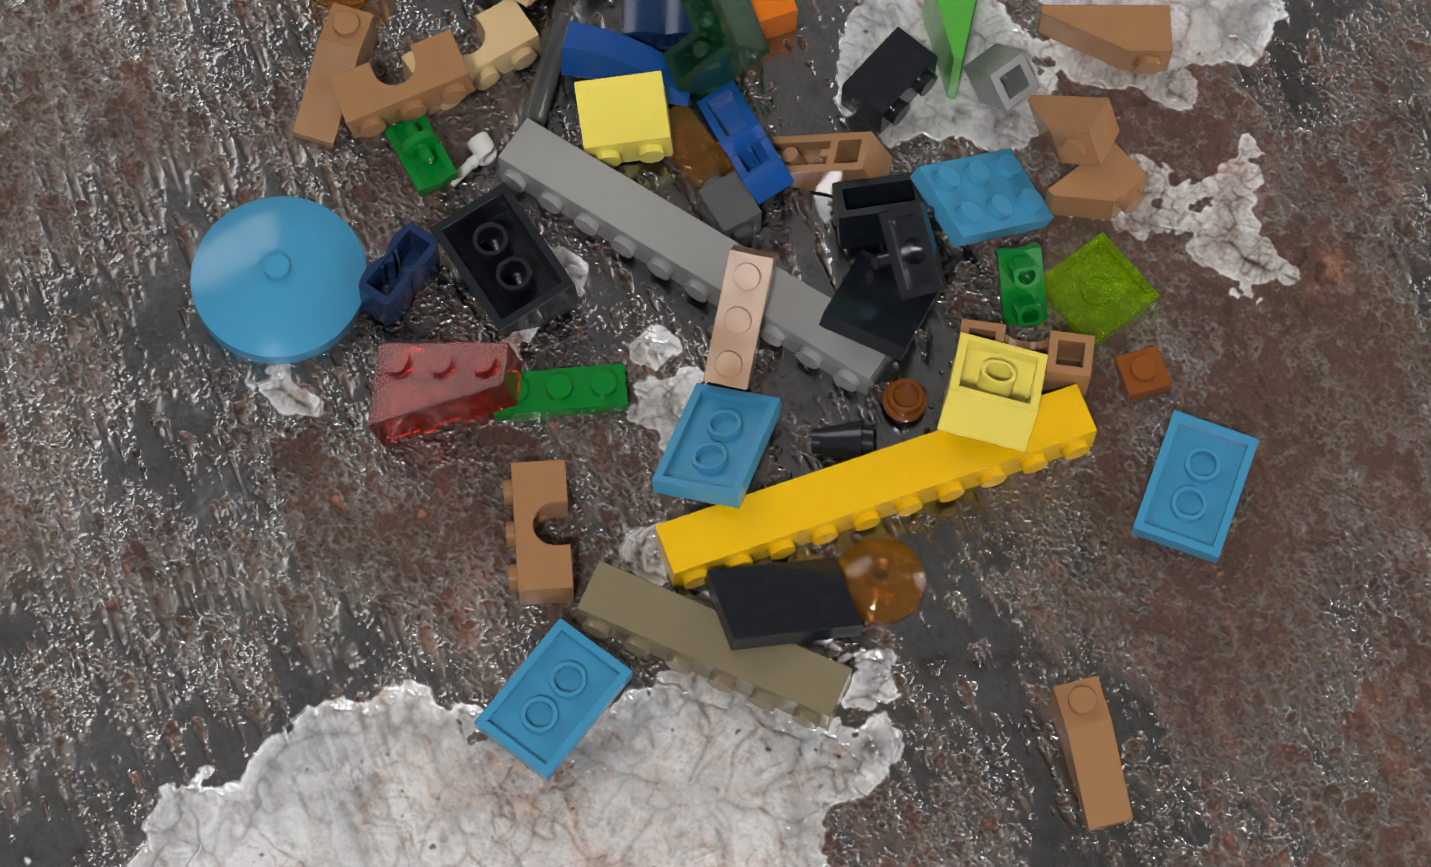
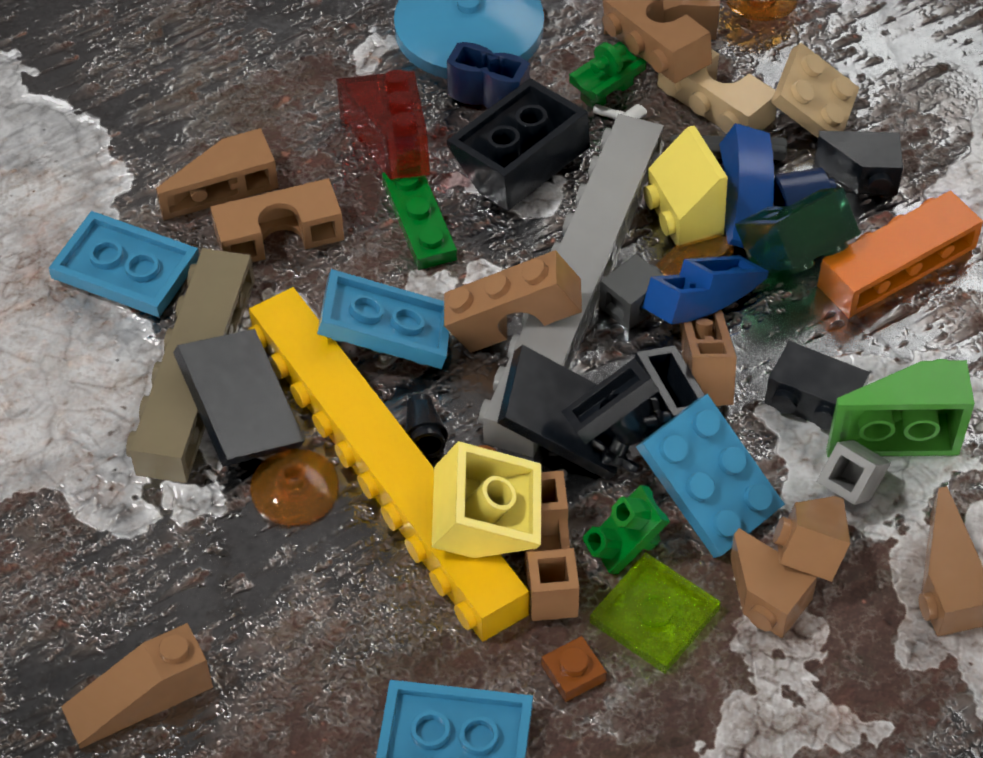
camera: 80 degrees right, 15 degrees down
none -> medium nougat slope [156,128,279,221]

